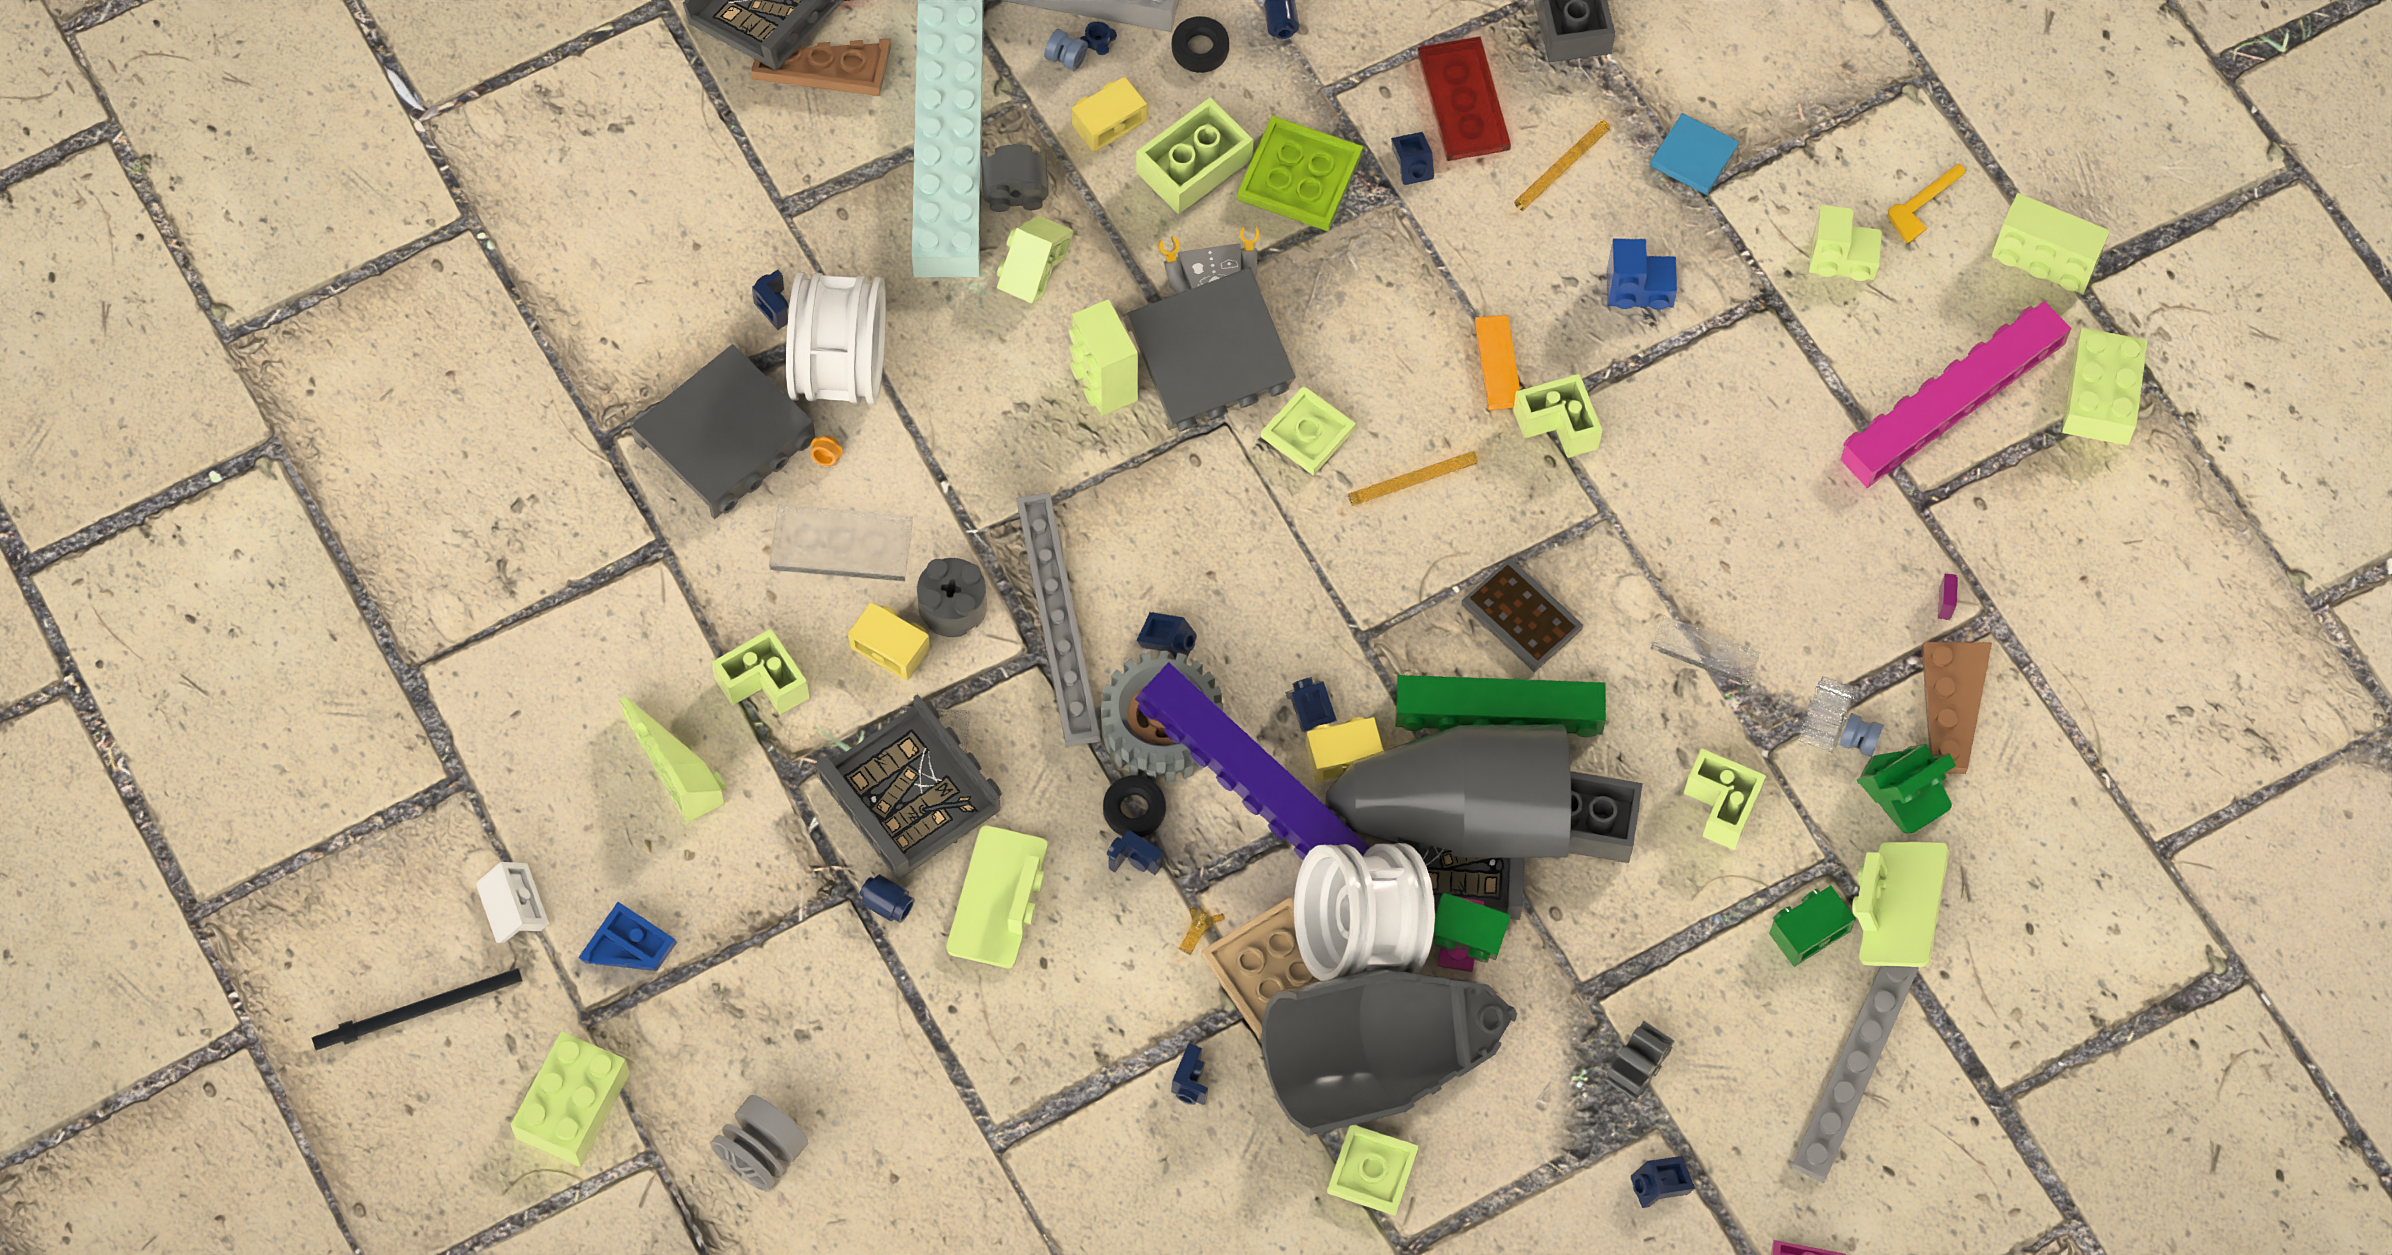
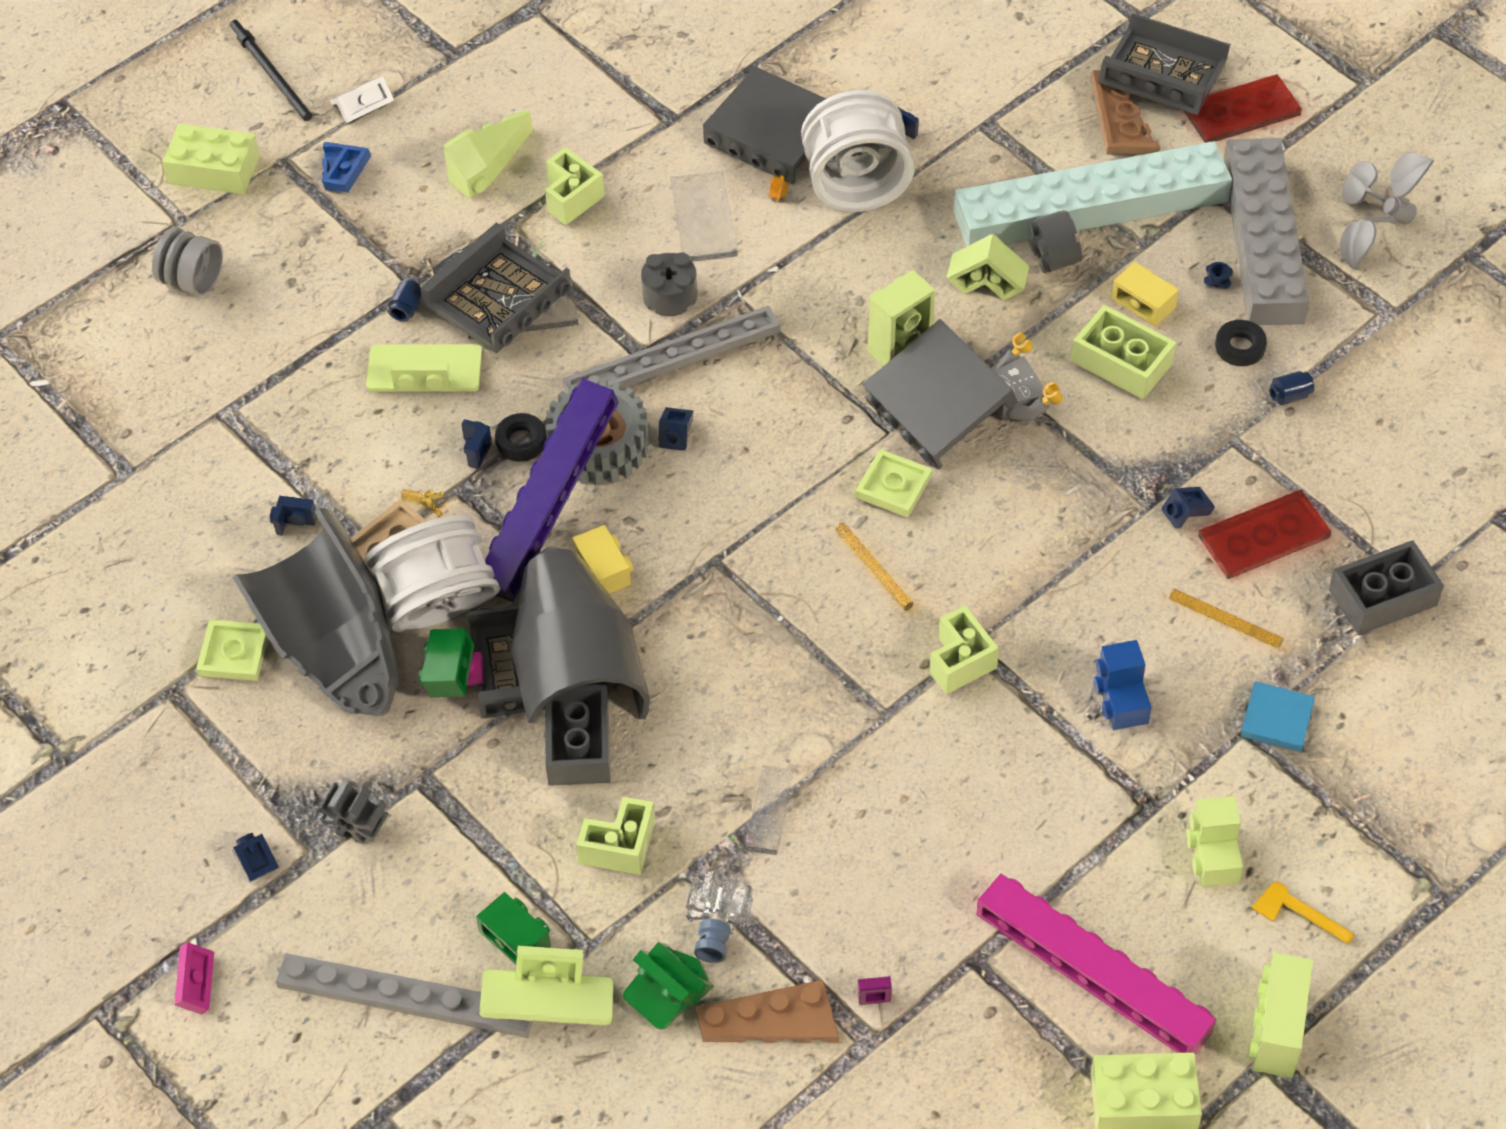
camera: 80 degrees right, 10 degrees down
light yellow brick [848,602,930,681] -> none
sand blue wheel [1044,29,1088,71] -> none
lime plate [1237,115,1363,231] -> none
dark blue bracket [1285,677,1337,732] -> none
green brick [1395,675,1606,737] -> none
tile [1461,558,1583,672] -> none
light orange tile [1475,315,1520,410] -> none

